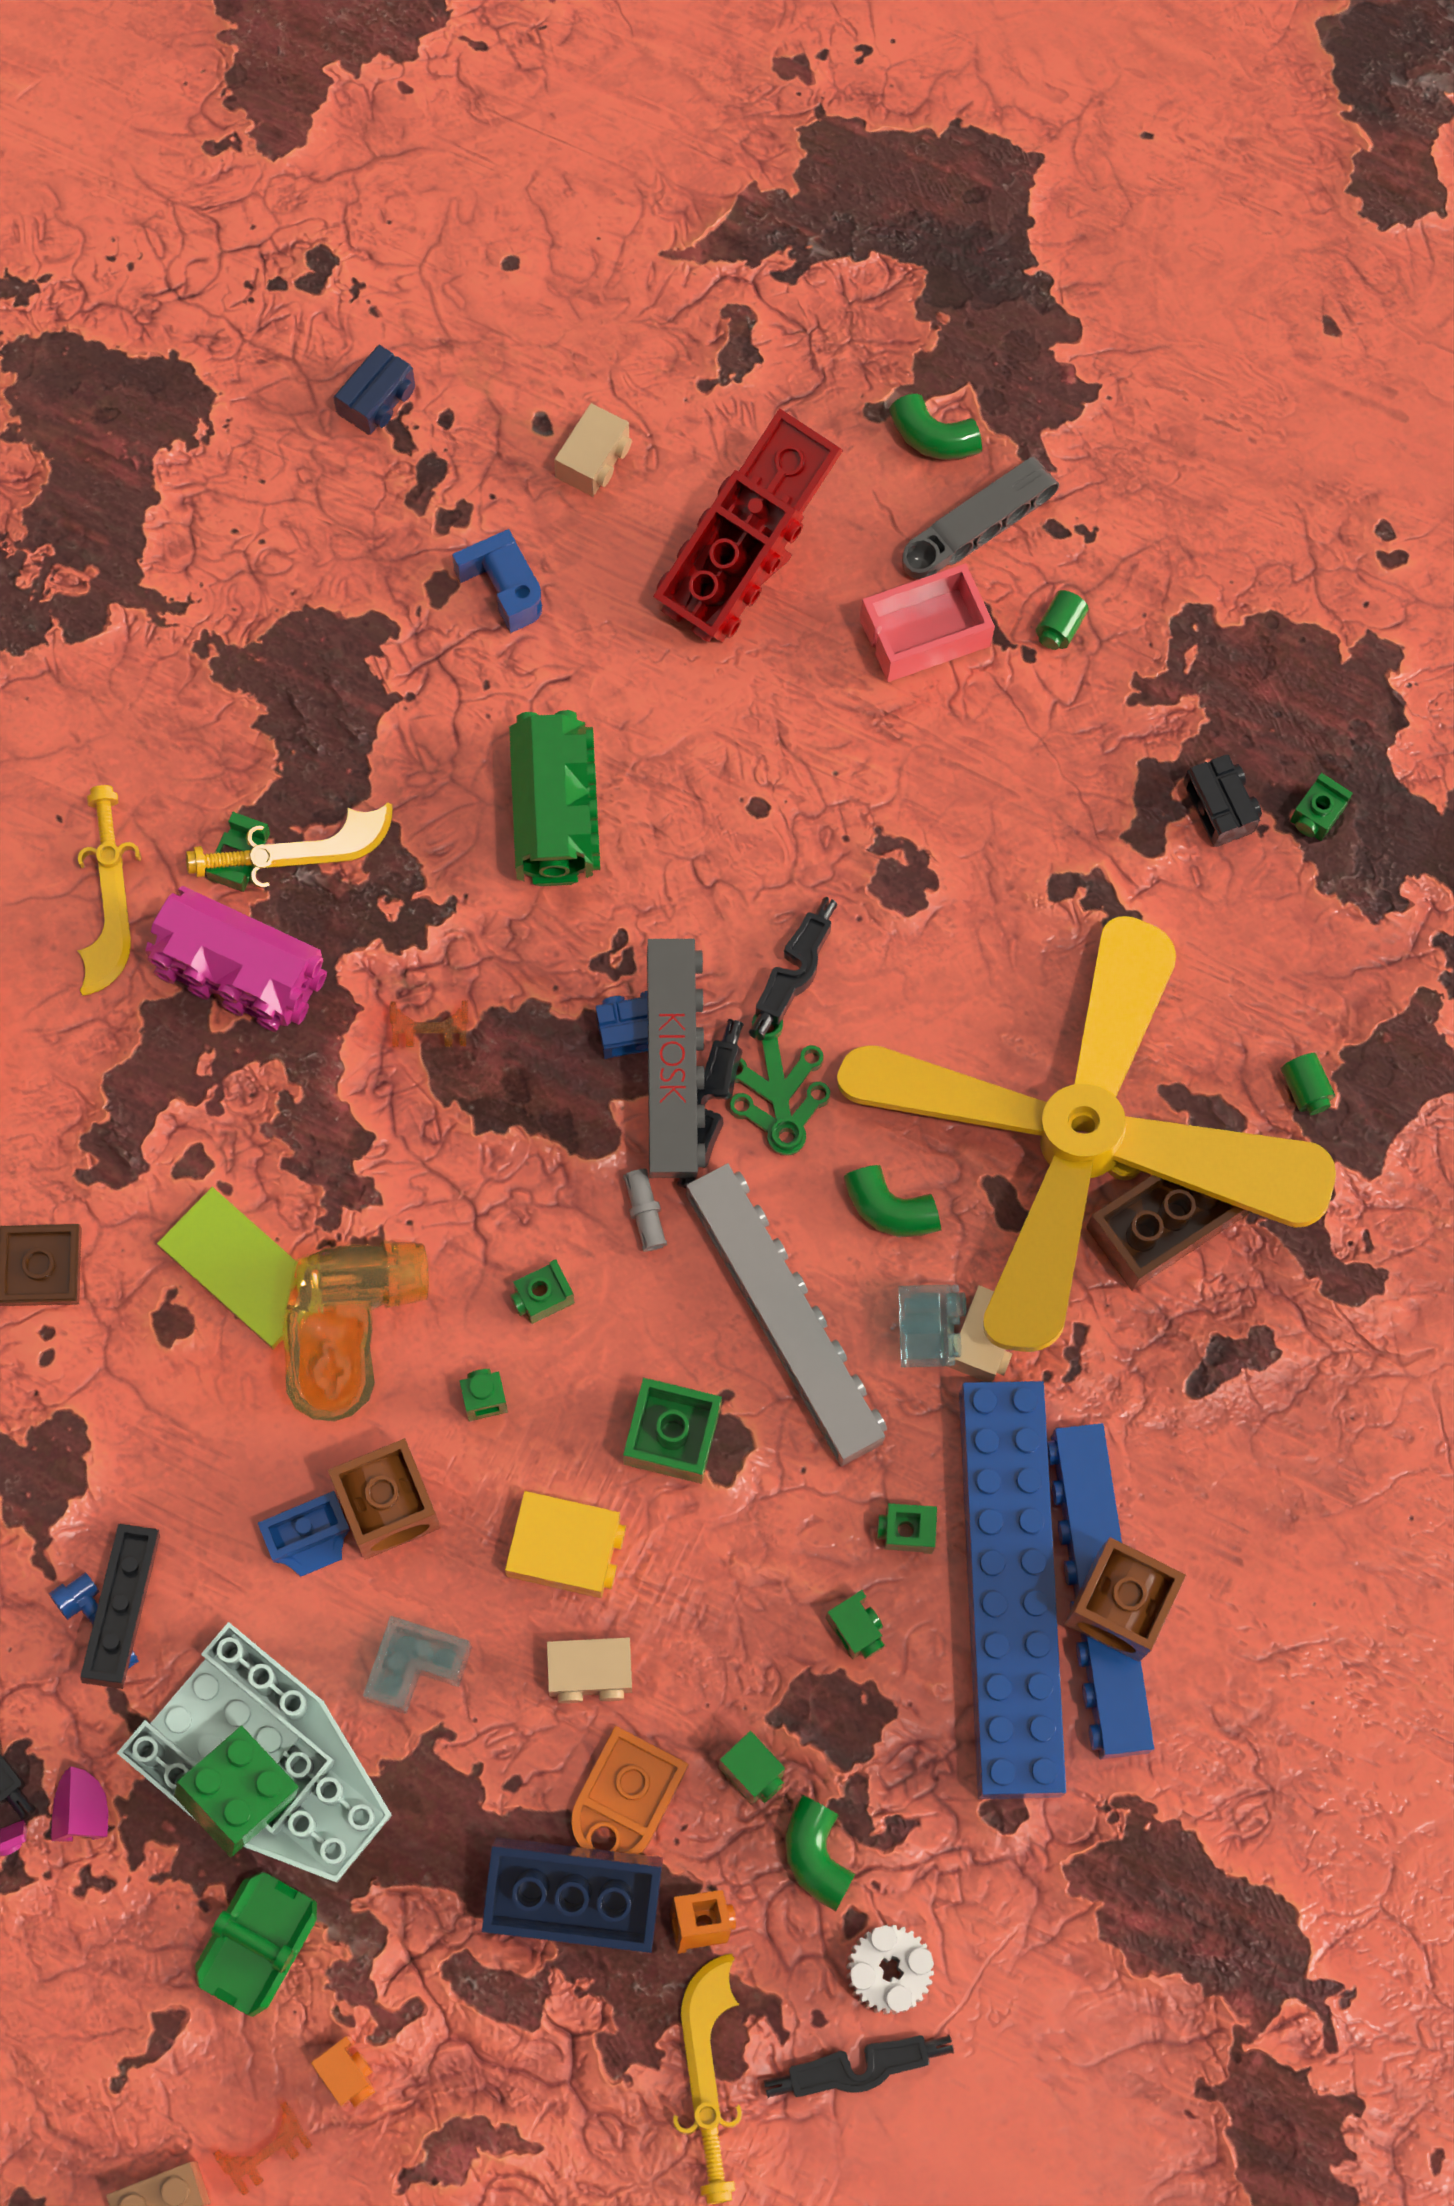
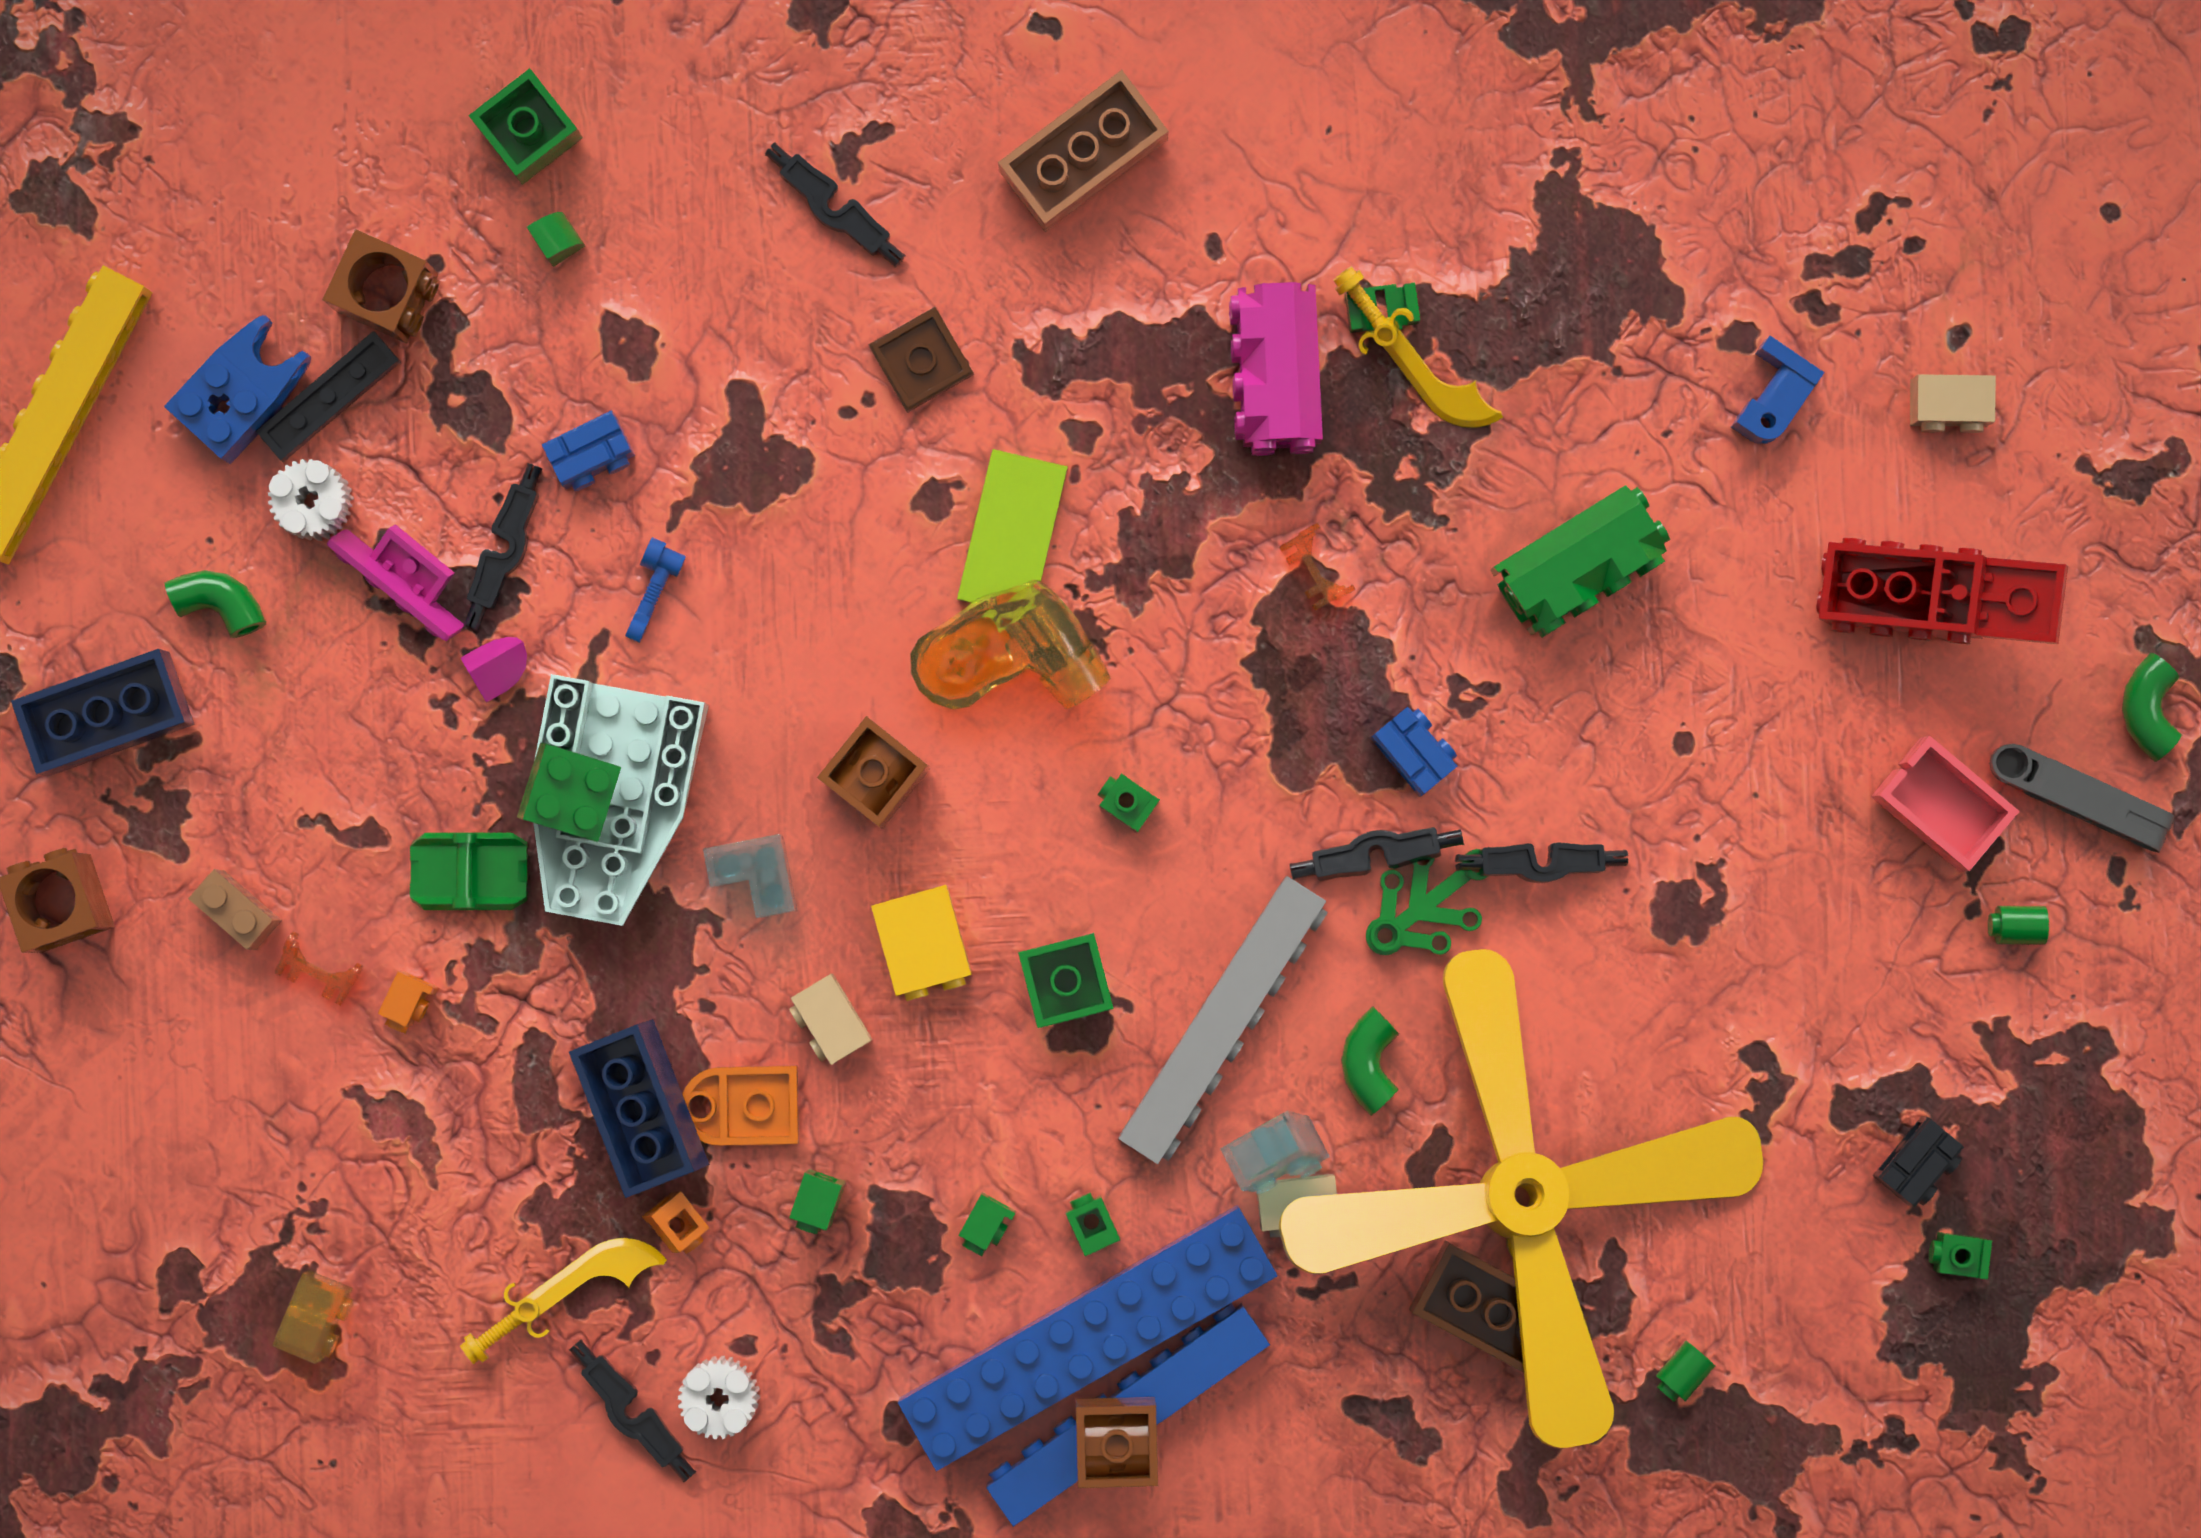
camera: 60 degrees right, 15 degrees up
yellow sword [77,785,141,996] -> none
black plate [80,1524,160,1689] -> none
blue slope [258,1491,350,1577] -> none
dark blue brick [333,345,415,435] -> none
green brick [459,1369,508,1422] -> none
light grey pin [623,1169,667,1252] -> none
dark grey brick [647,939,705,1178] -> none
green cylinder [785,1795,856,1911] -> none

